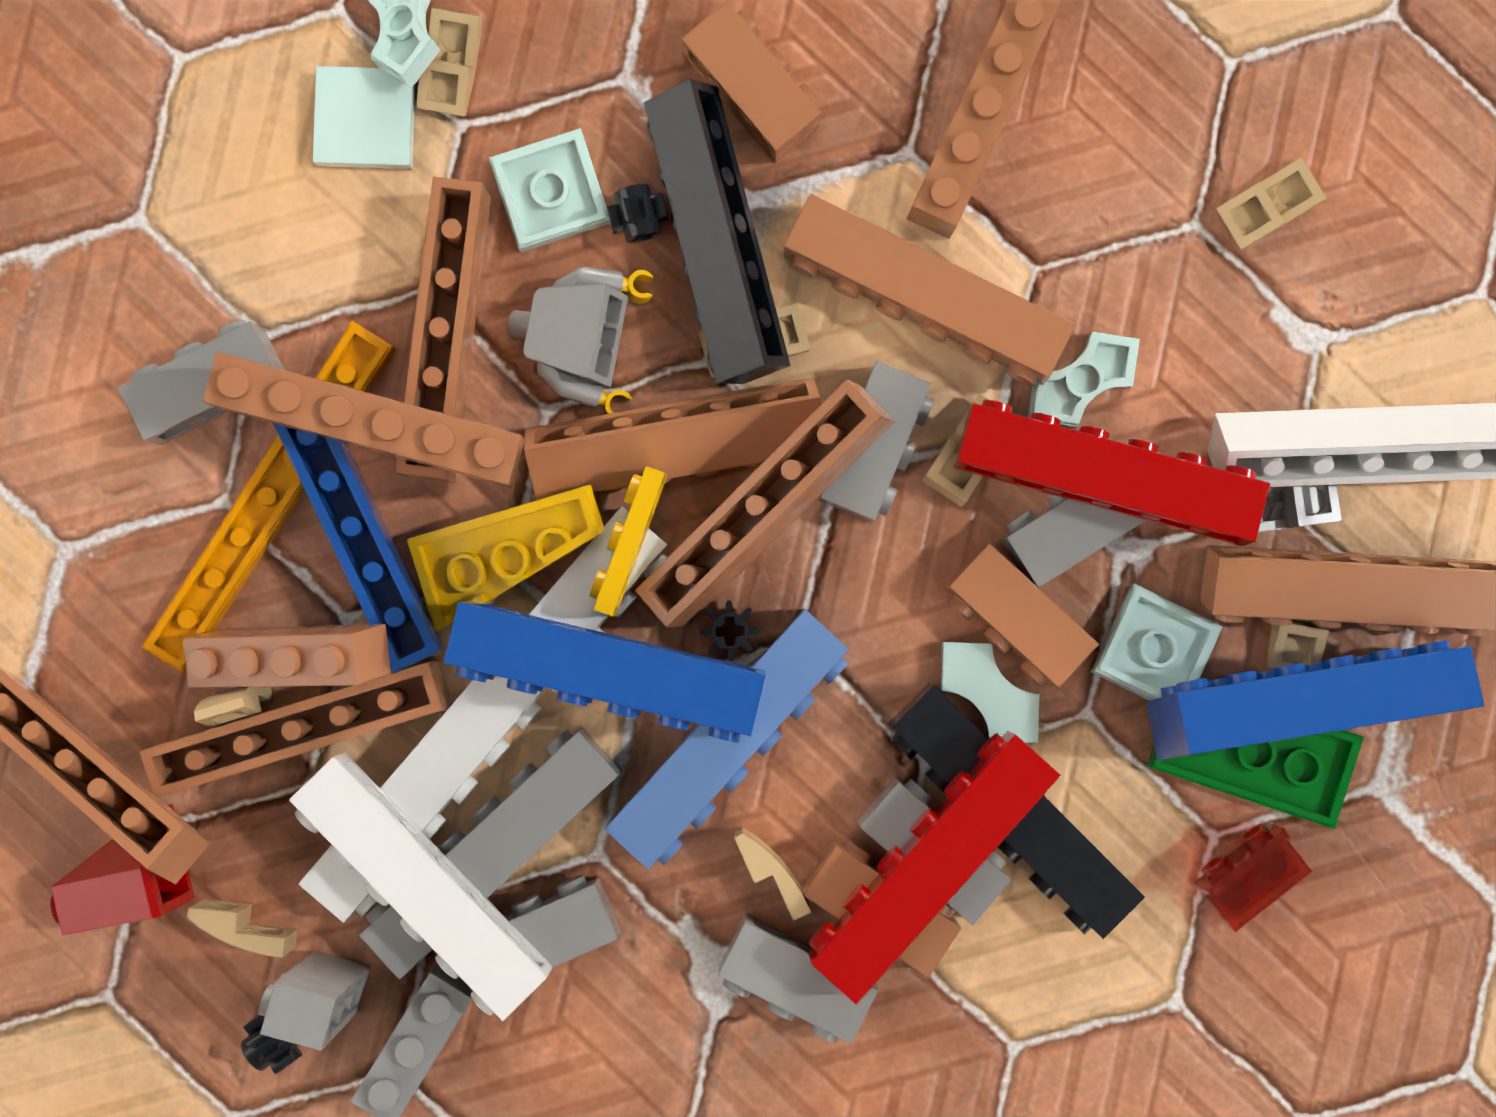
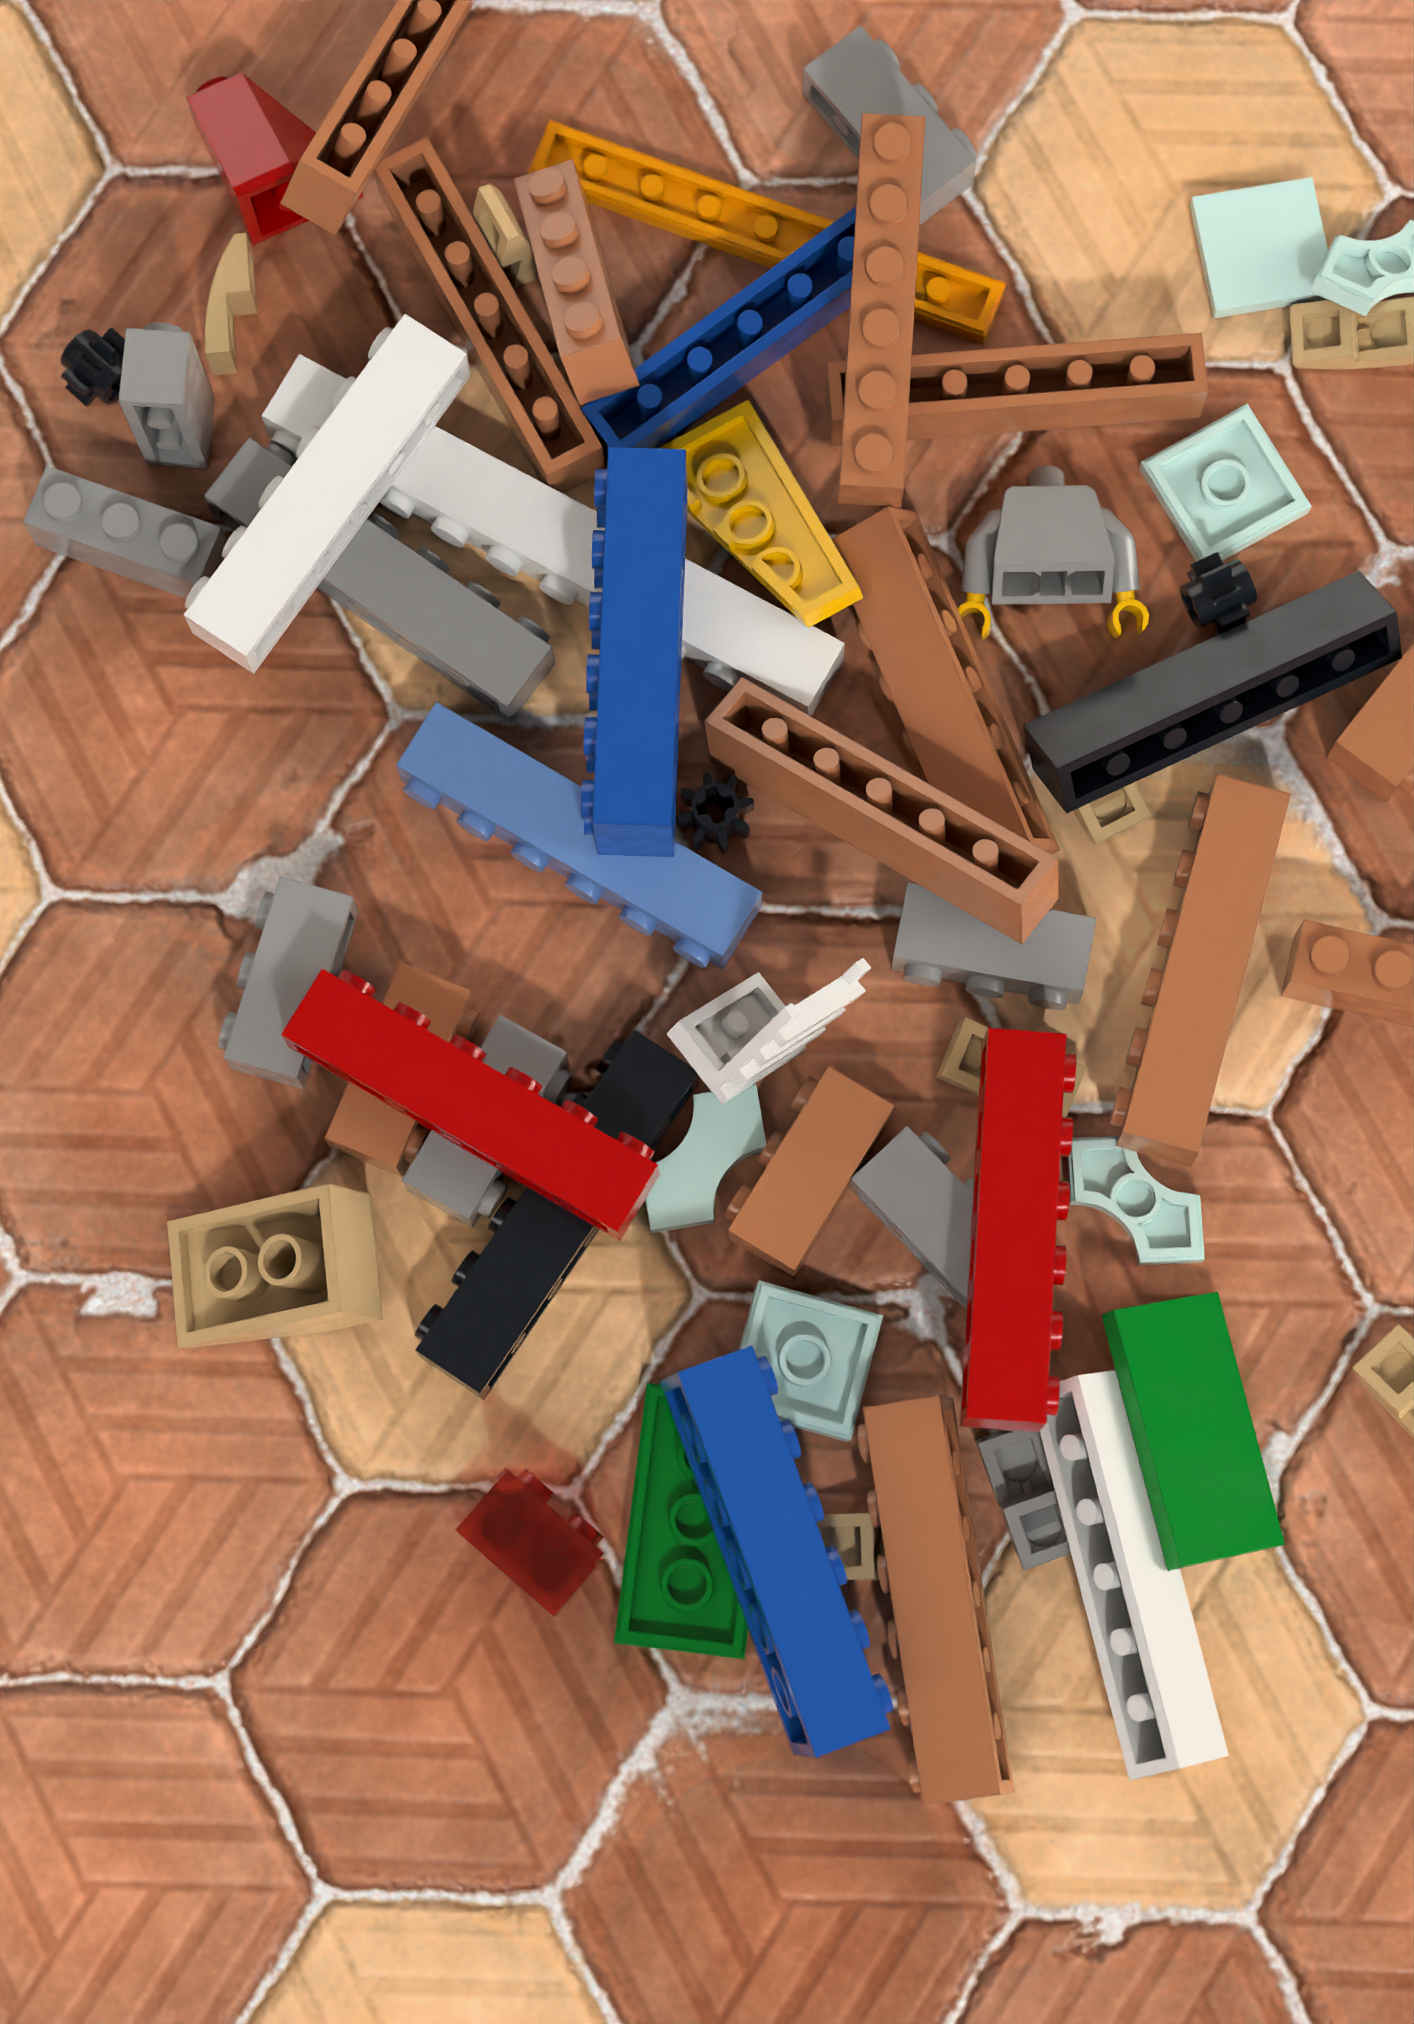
camera: 85 degrees right, 10 degrees down
light grey brick [505,875,621,968] -> none
yellow plate [589,466,667,617] -> none
tan slope [734,827,811,920] -> none
none -> tan slope [167,1183,383,1349]
none -> white plate [666,958,871,1104]
none -> green tile [1101,1291,1285,1571]

